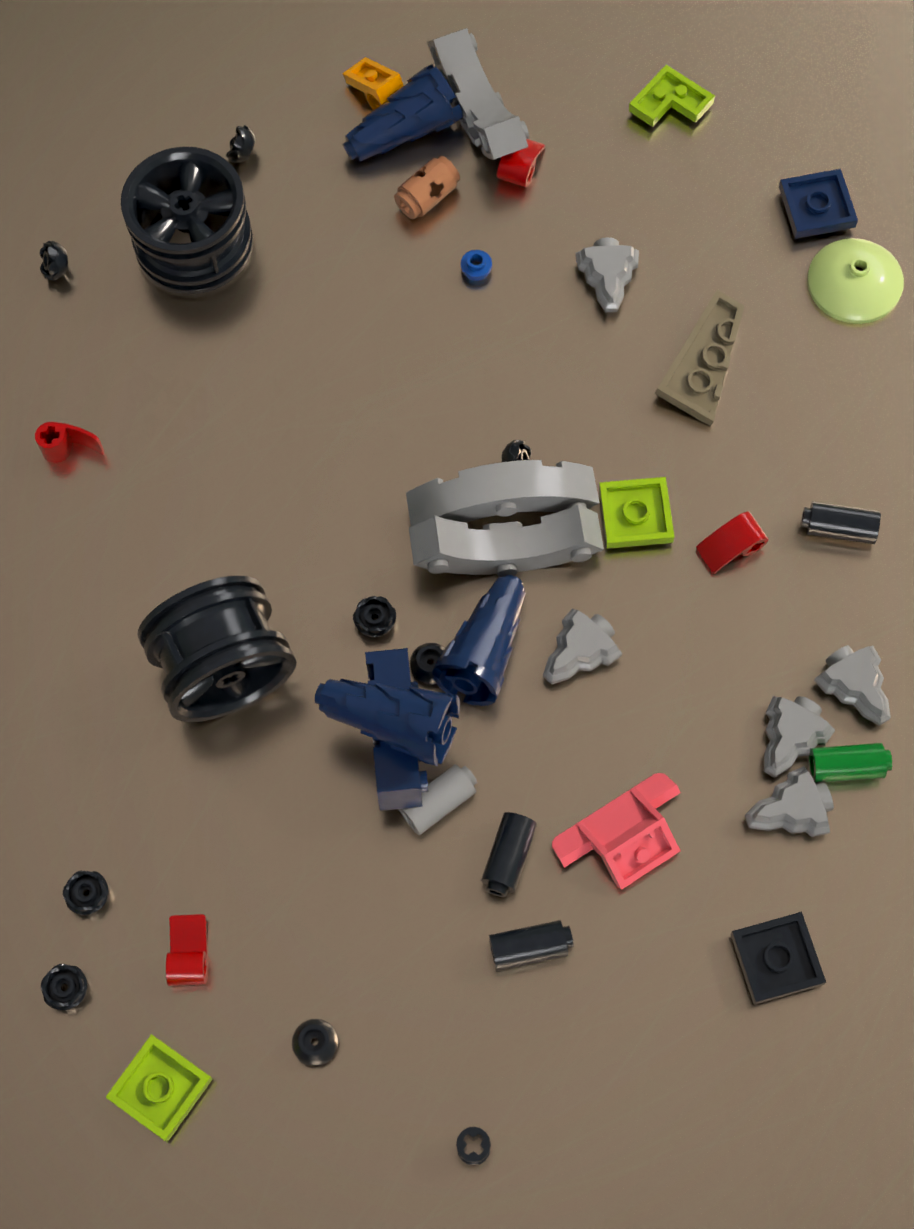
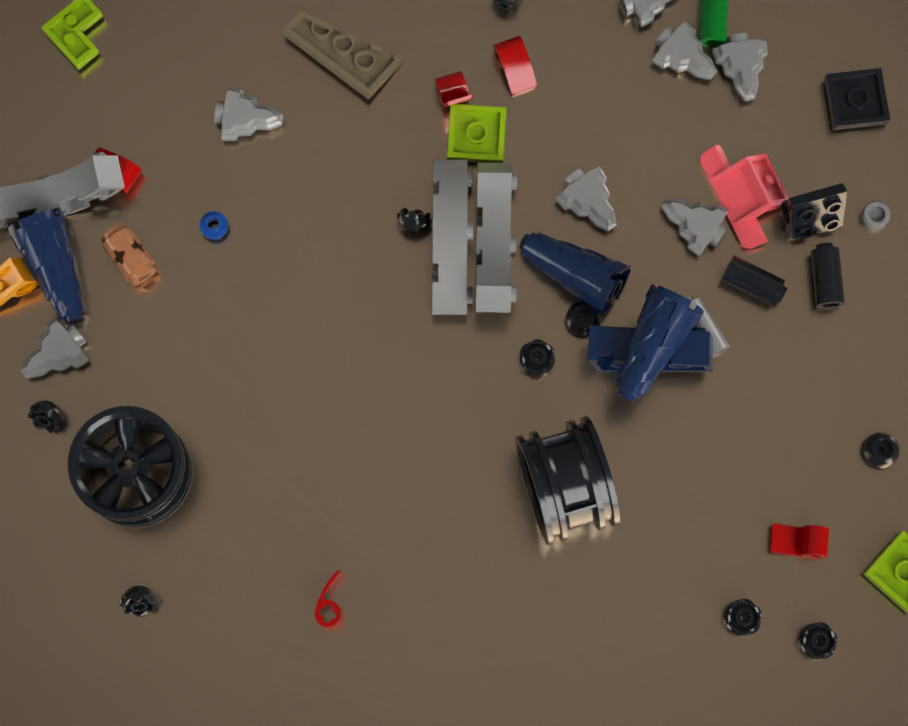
camera: 85 degrees left, 10 degrees up
none -> light grey rock [20,316,89,379]
none -> red panel [434,71,473,107]
none -> light grey rock [661,197,729,256]
none -> black plate [781,183,847,241]
none -> light grey tile [860,201,891,230]

